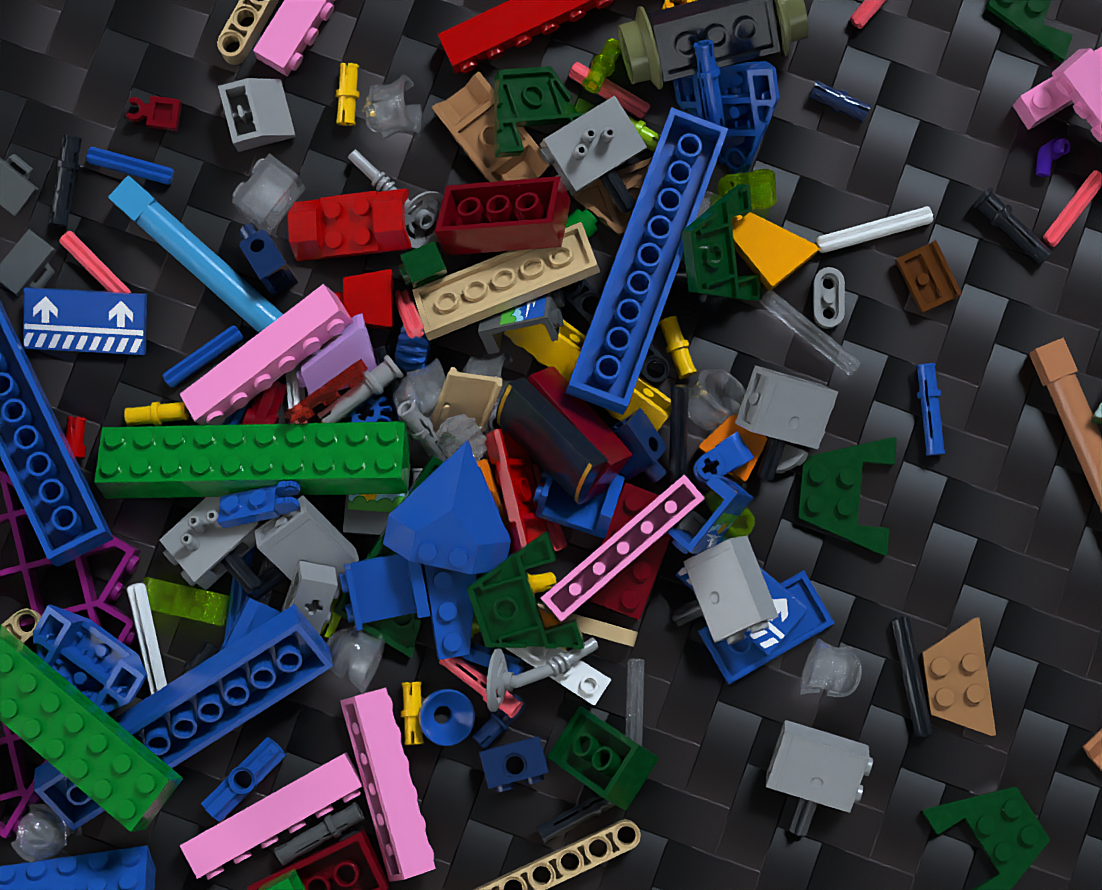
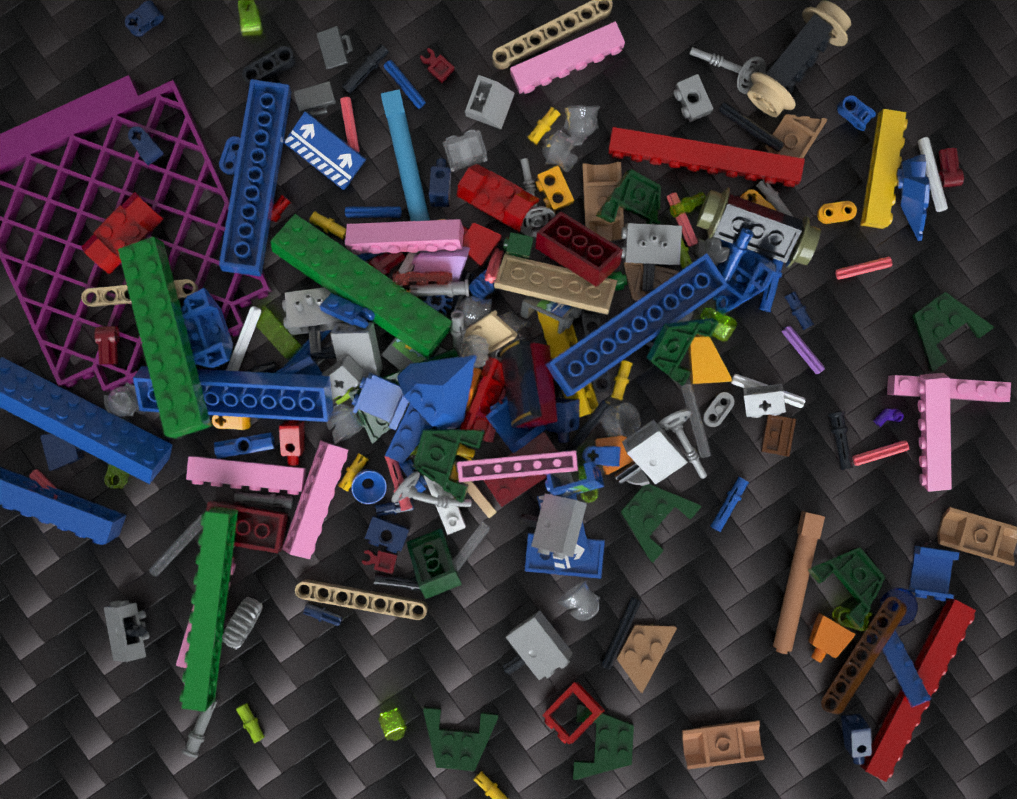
camera: 35 degrees right, 5 degrees up
none -> light orange piece [212,415,251,430]
none -> red torso [279,420,305,466]
none -> dark red plate [362,550,398,574]
none -> light orange brick [535,166,574,212]
none -> red window [542,682,605,744]
none -> clear helmet [563,105,600,140]
none -> light grey dish [658,409,707,479]
none -> flat silver plate [694,234,730,267]
none -> brick [743,384,786,418]
none -> blue pin [759,258,784,312]
none -> medium lavender axle [782,326,825,374]

